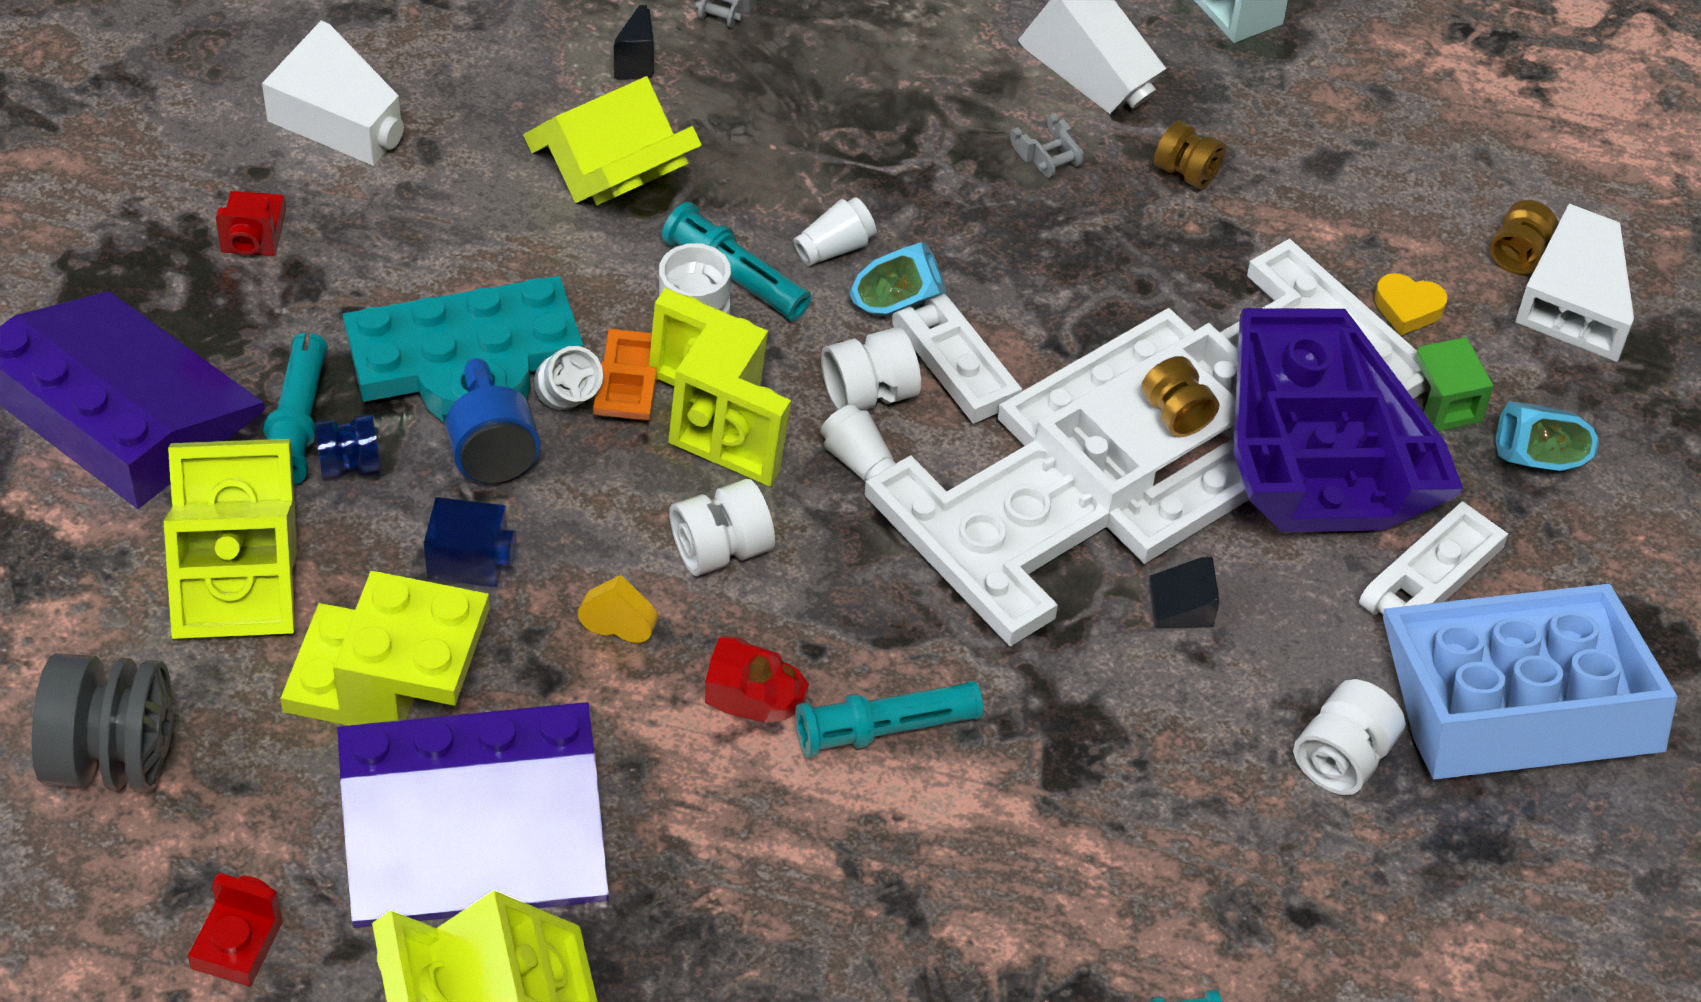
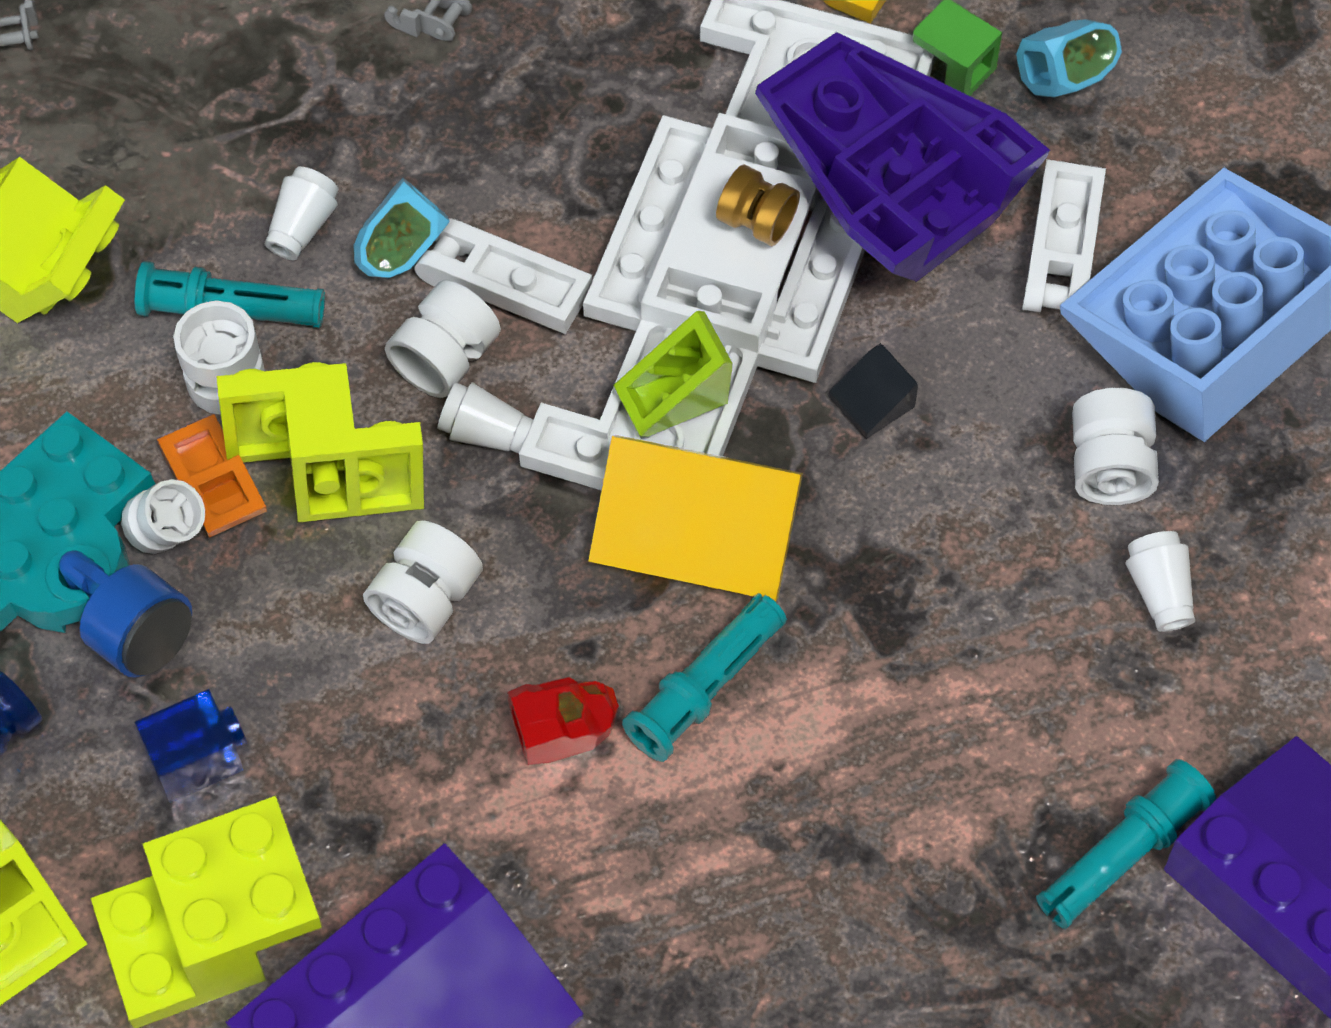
camera: 30 degrees left, 10 degrees up
yellow tile [577,574,658,643] -> none
none -> yellow tile [588,435,803,601]
none -> lime slope [613,311,733,437]
none -> white cone [1125,531,1195,632]

